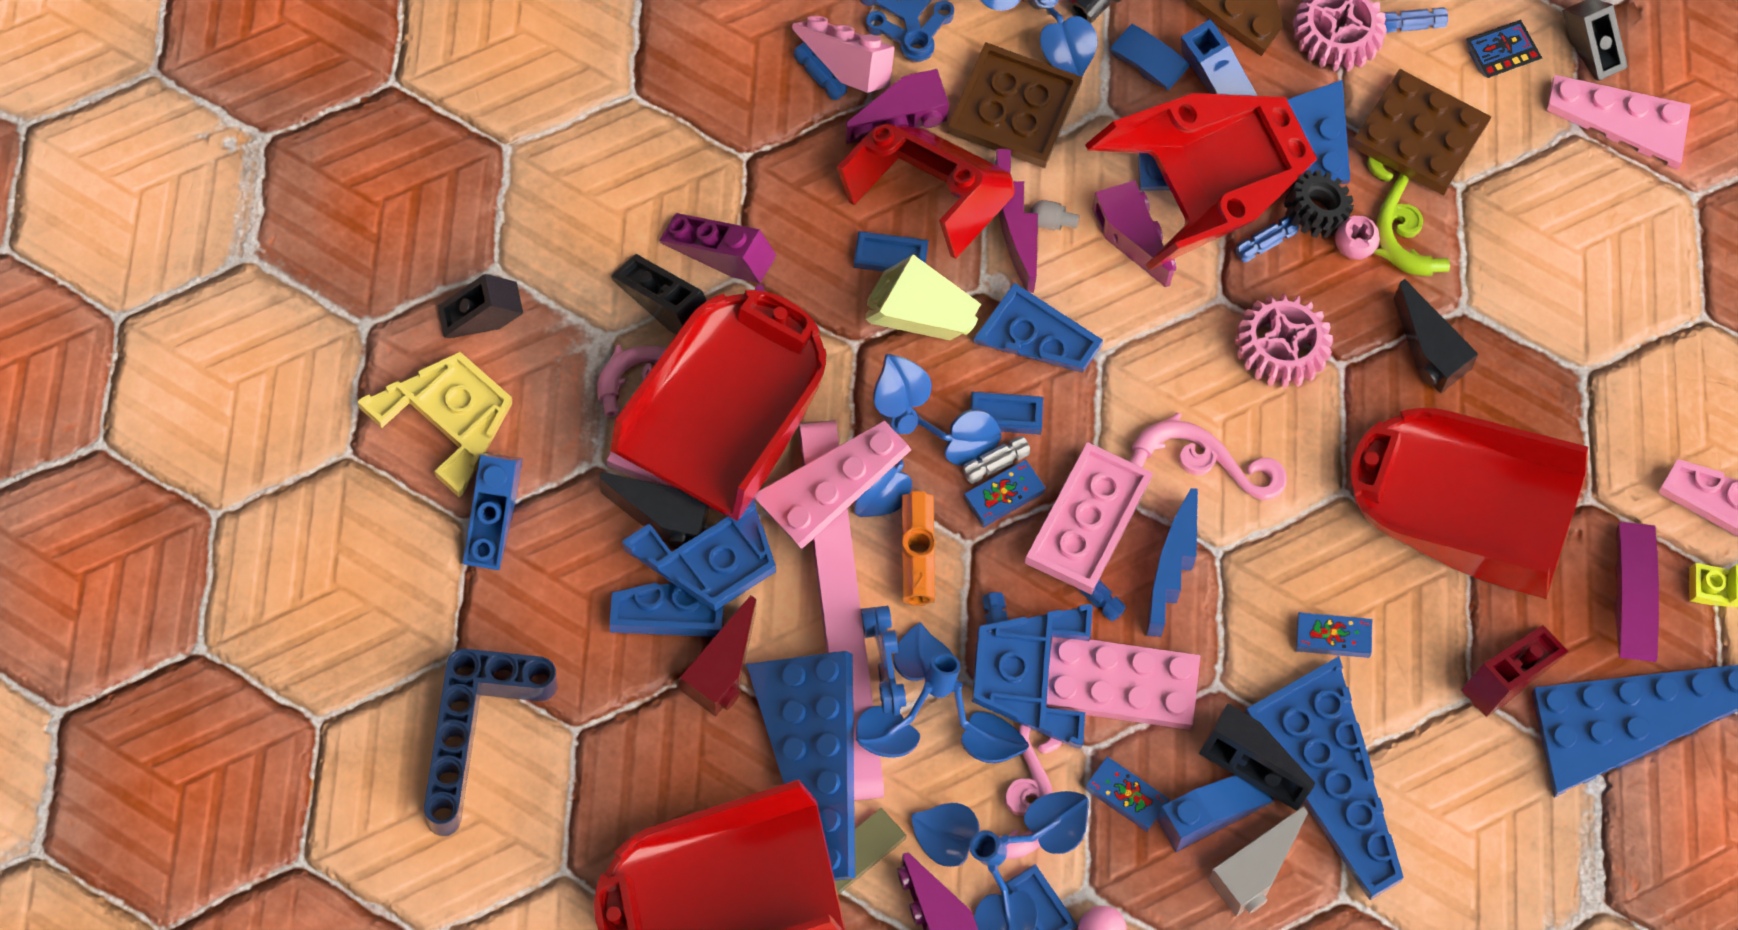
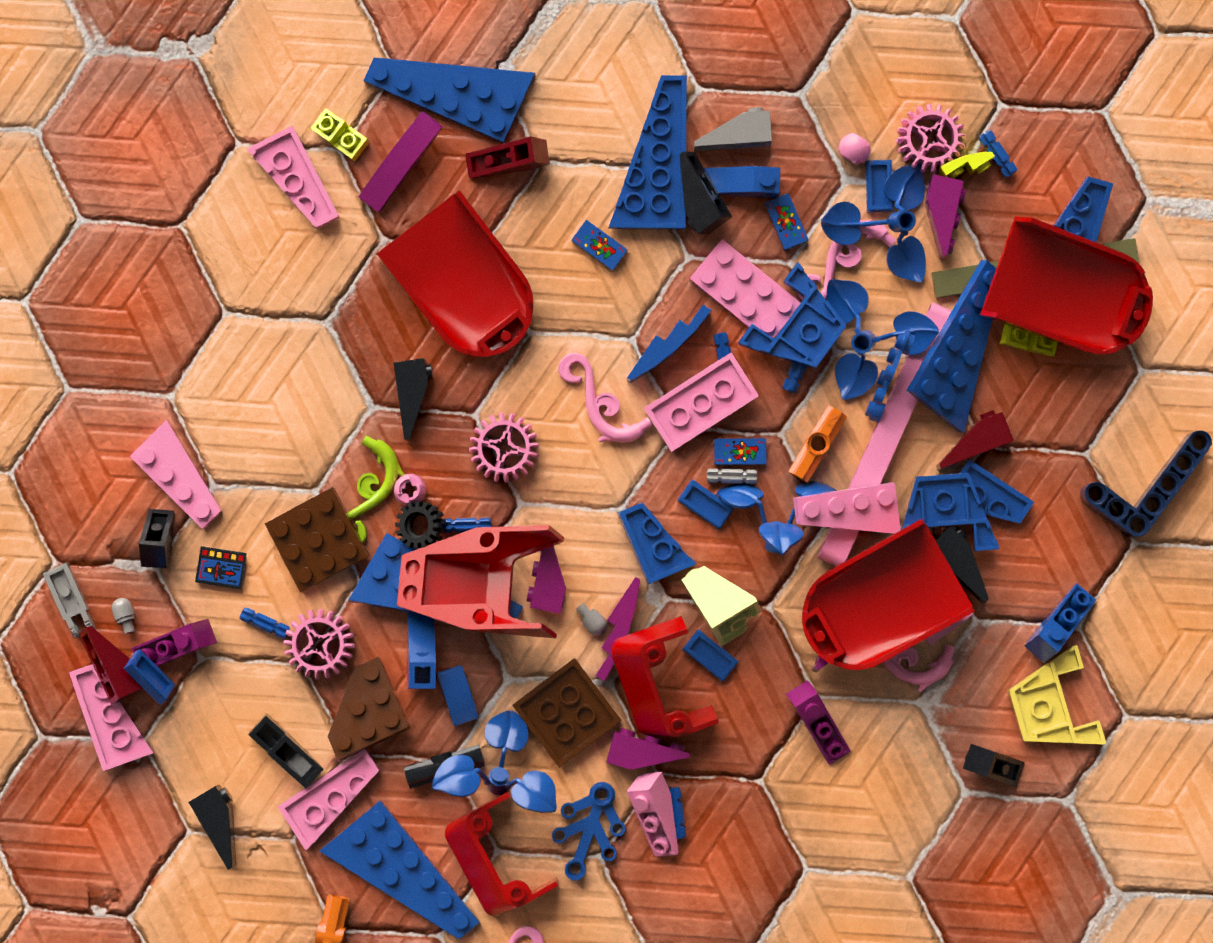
camera: 140 degrees left, 20 degrees up
black slope [611,254,707,335] -> none

